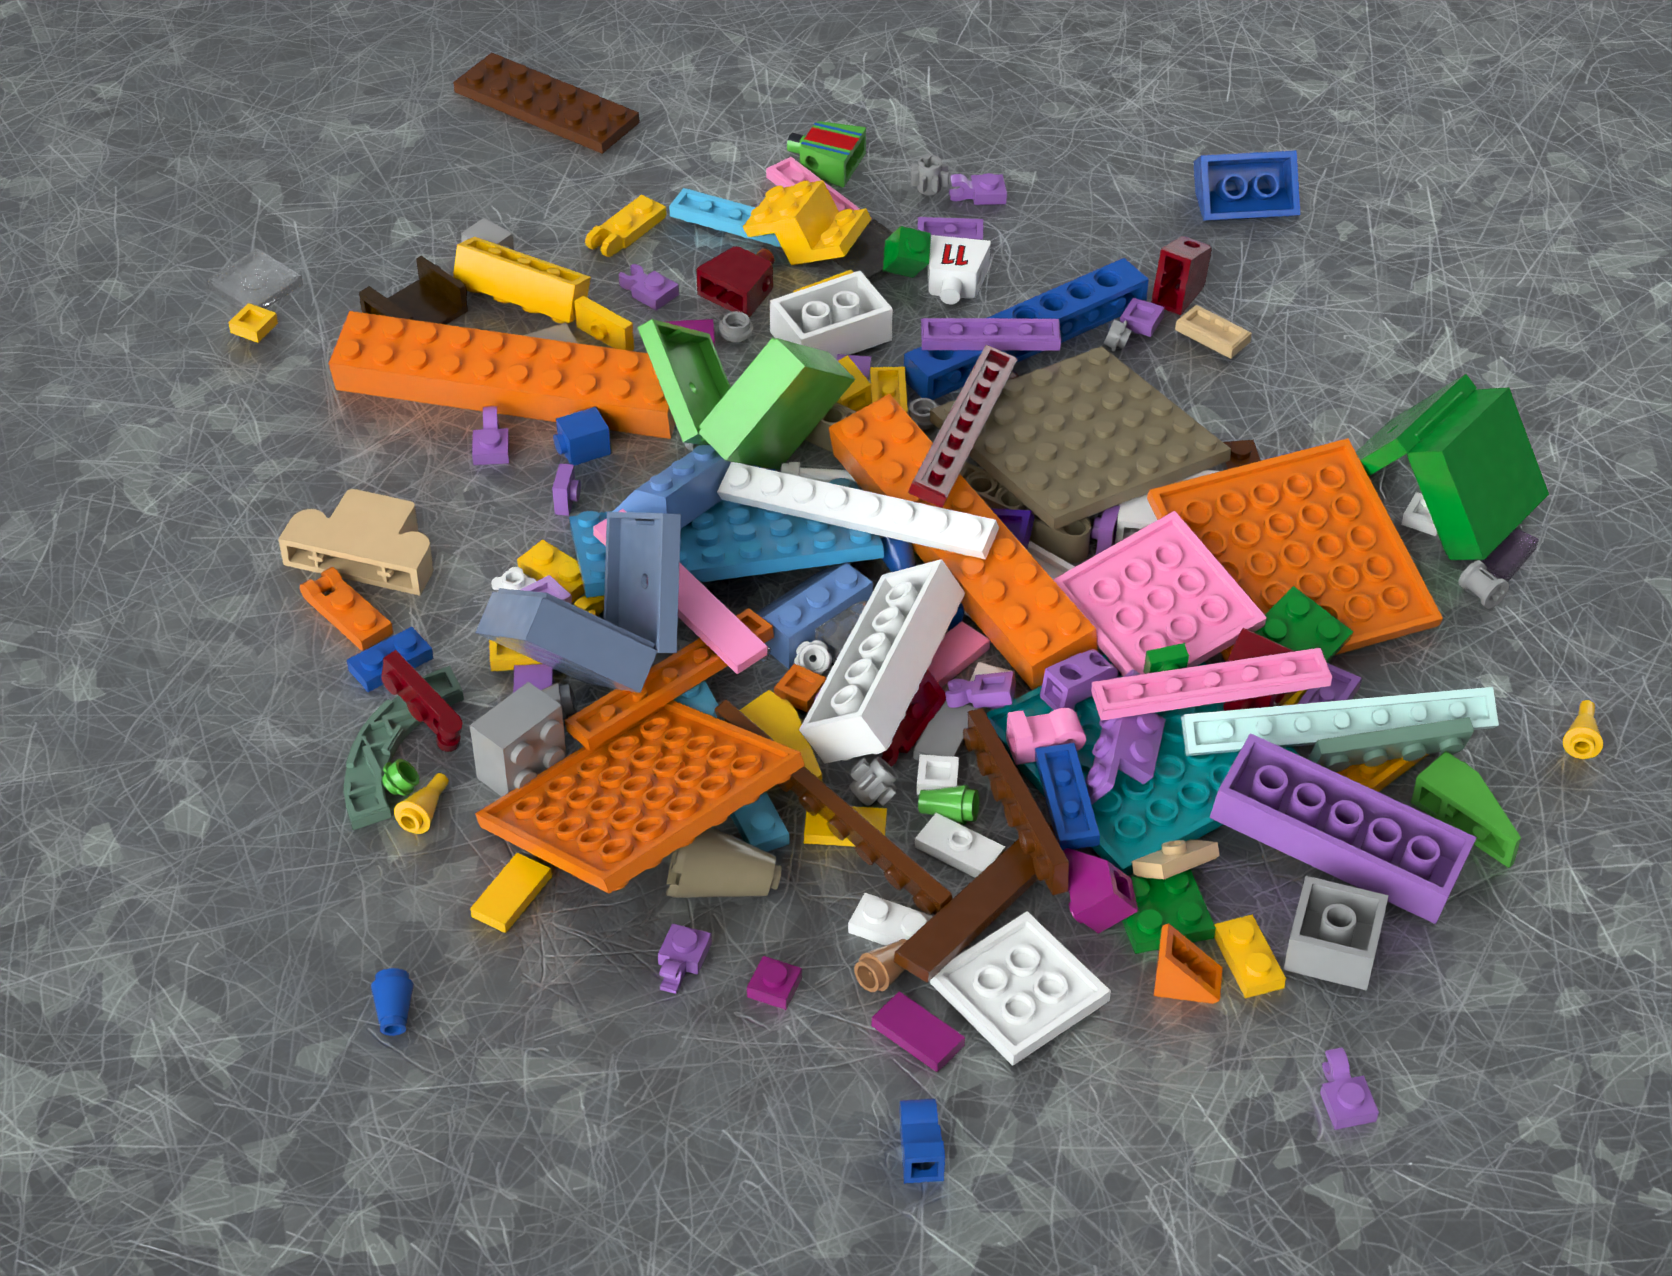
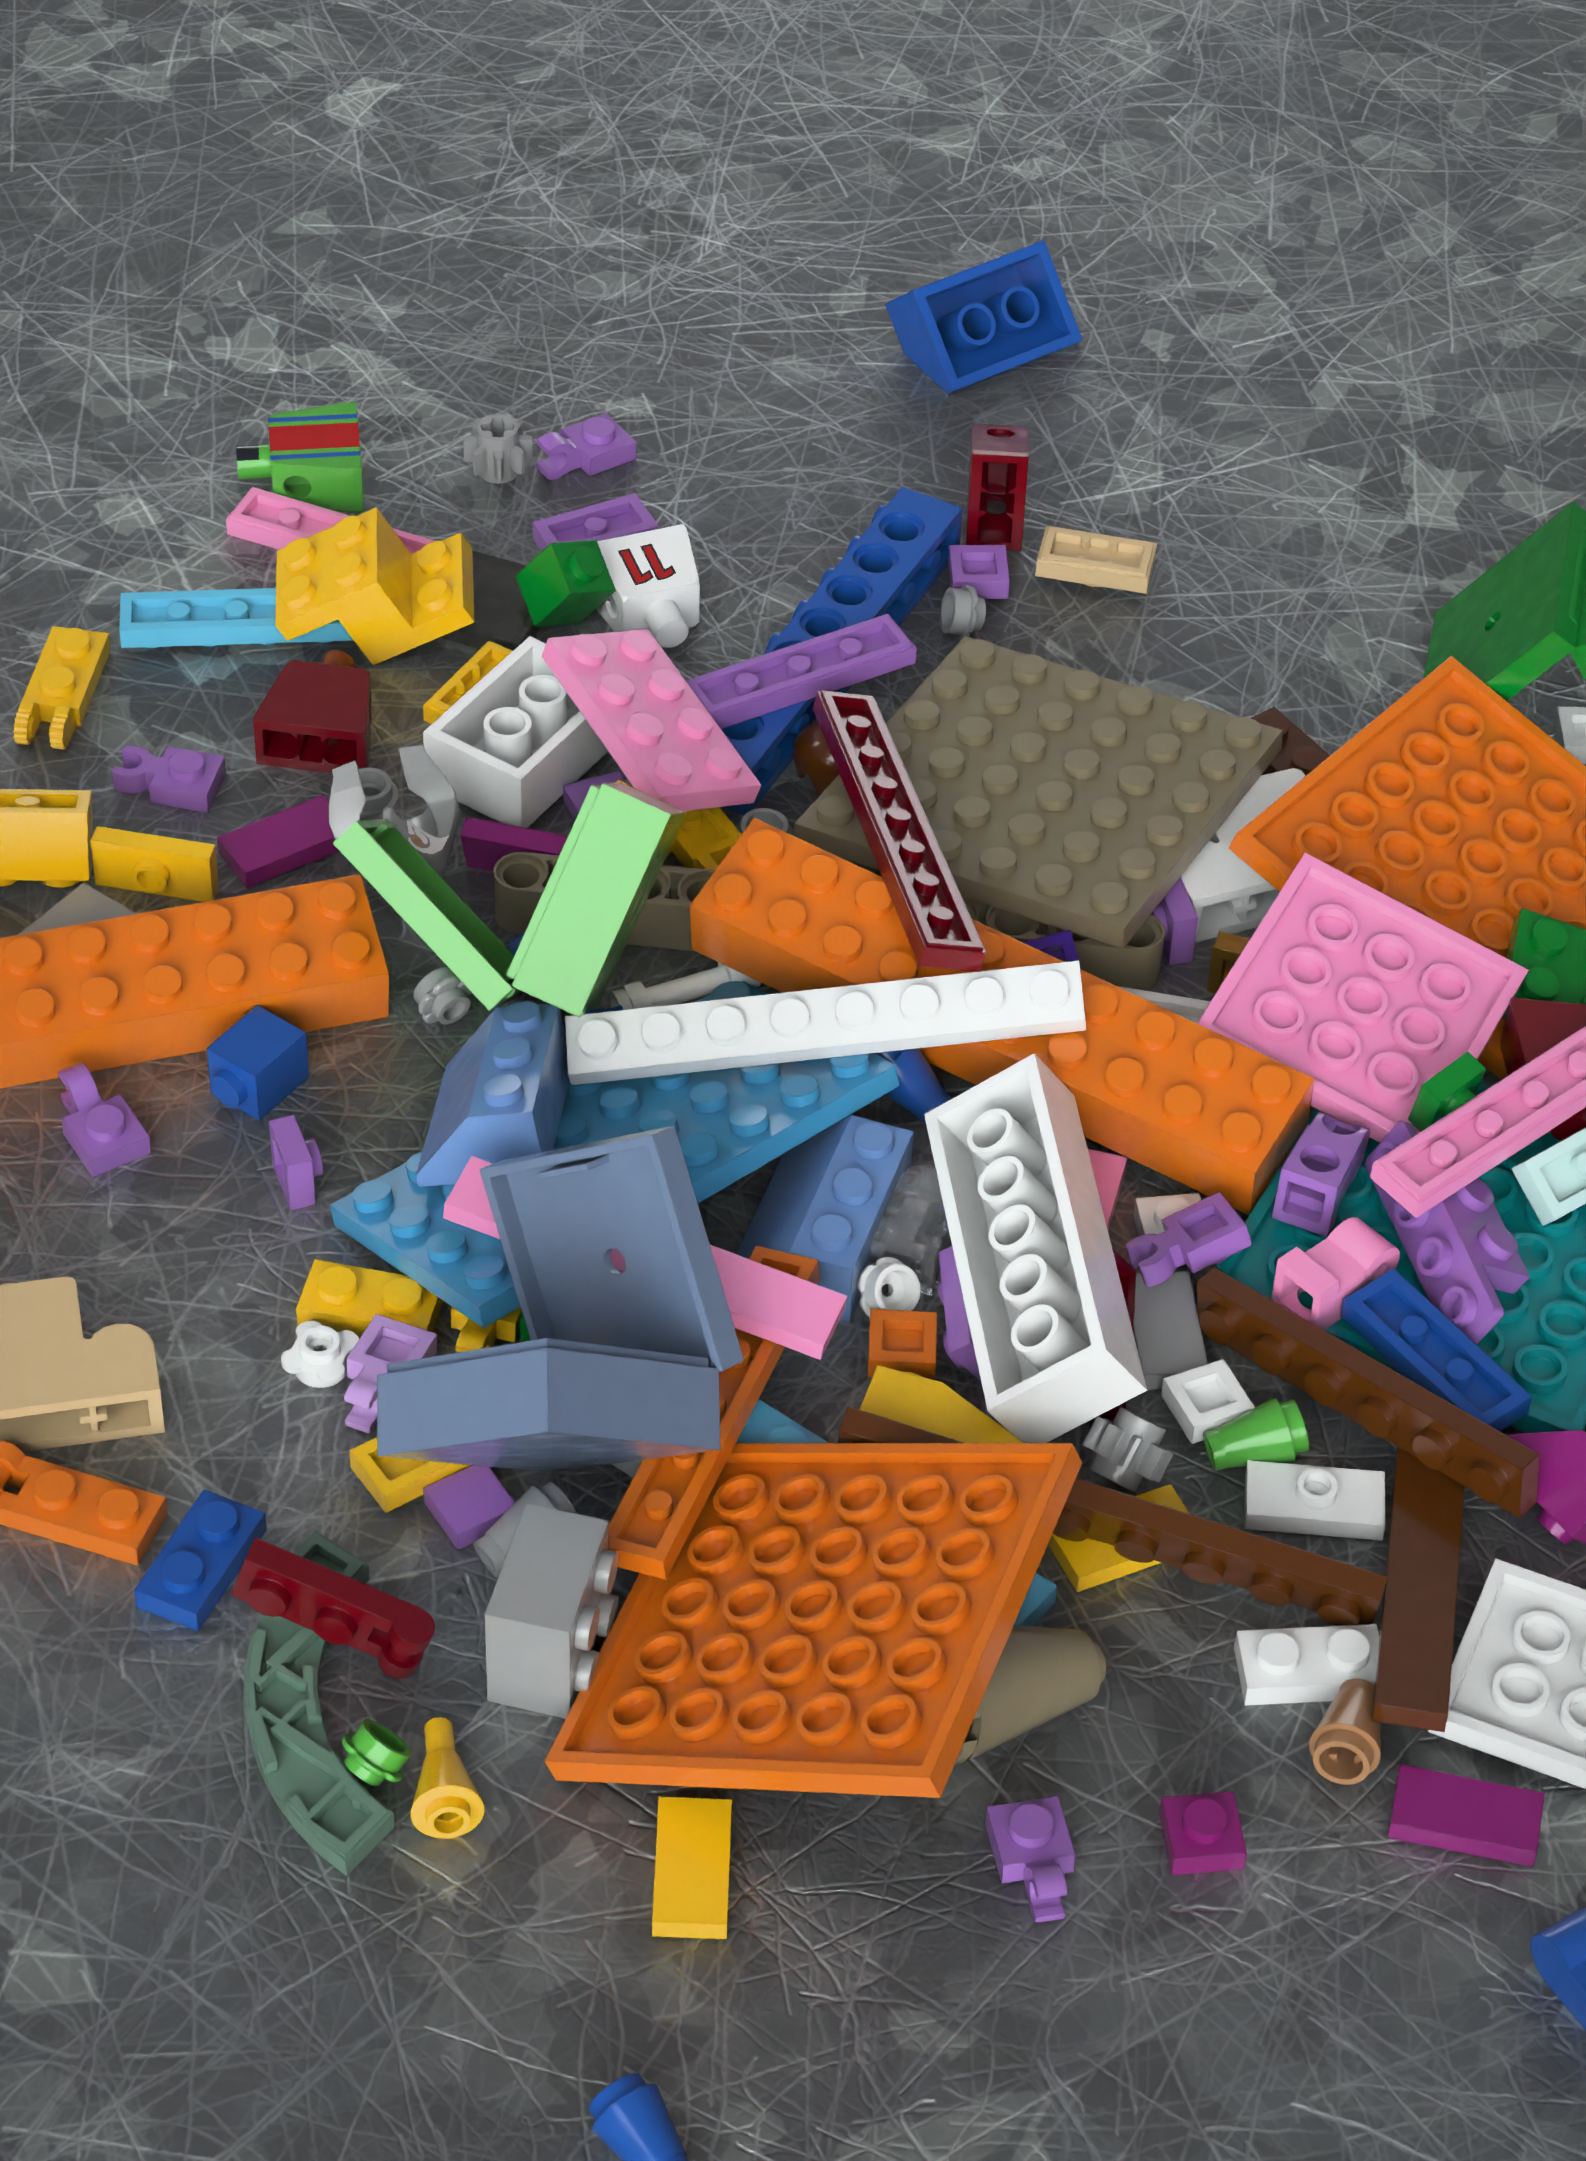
camera: 30 degrees left, 0 degrees up
none -> light grey piece [329,745,460,878]
none -> bright pink plate [542,629,761,811]

